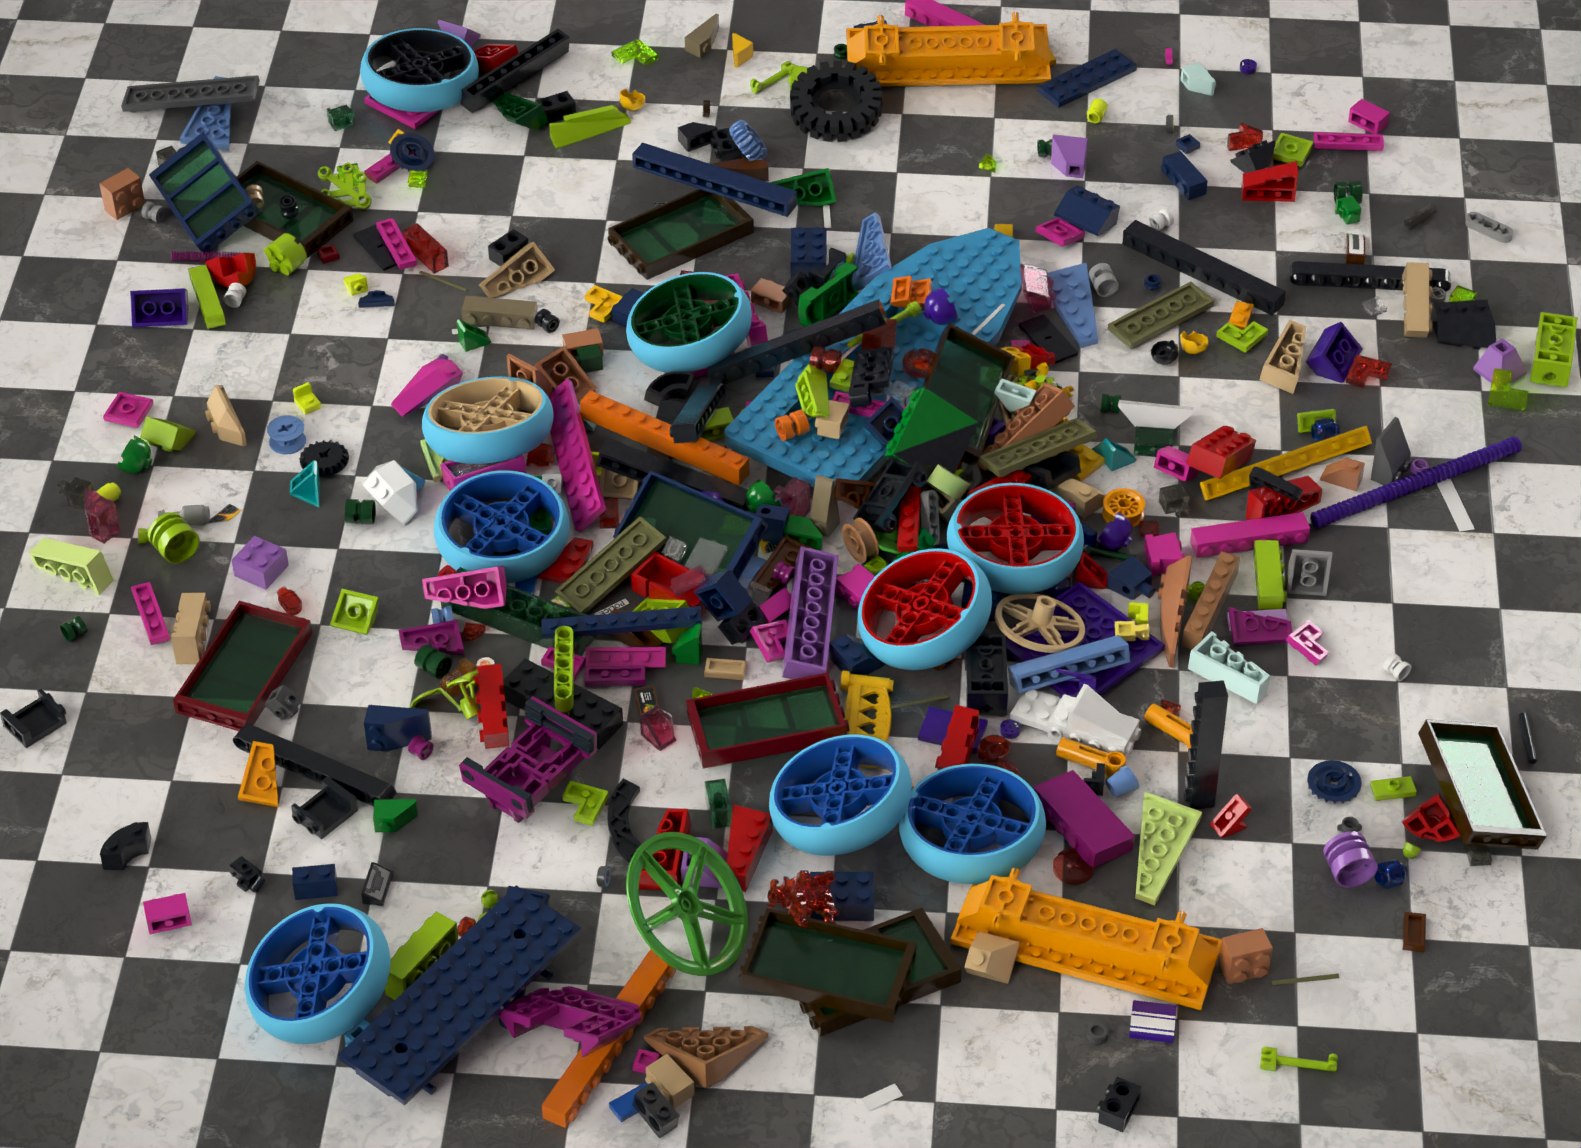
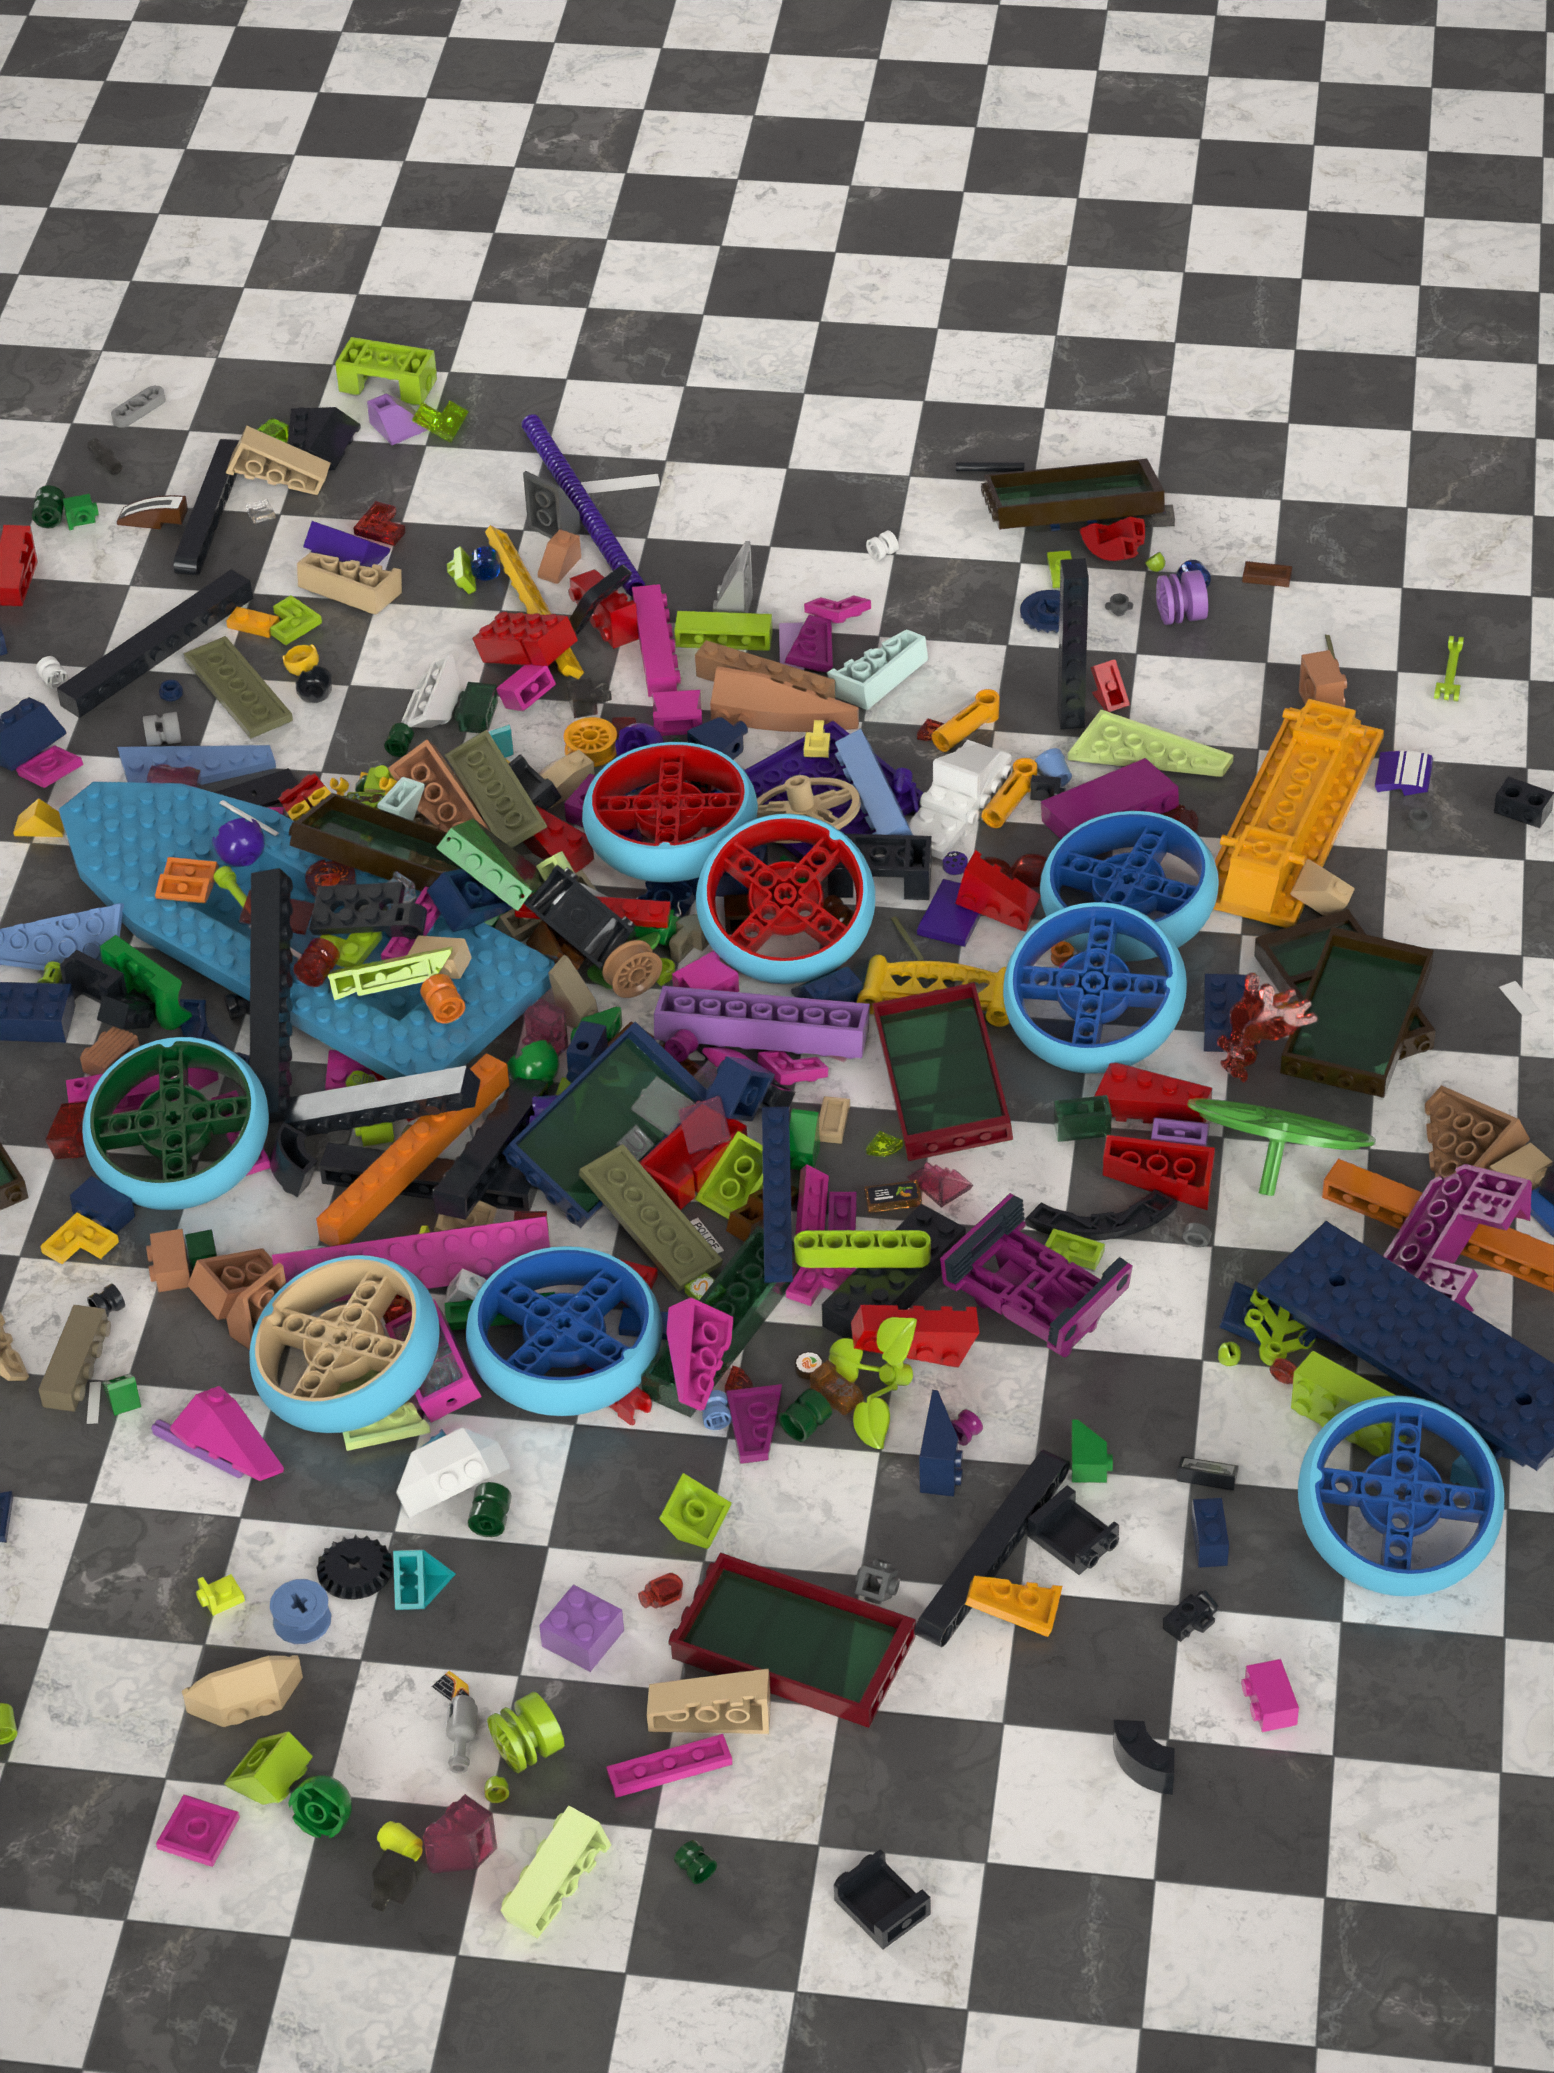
camera: 85 degrees left, 0 degrees up
neon yellow bracket [1128,602,1149,625] -> none

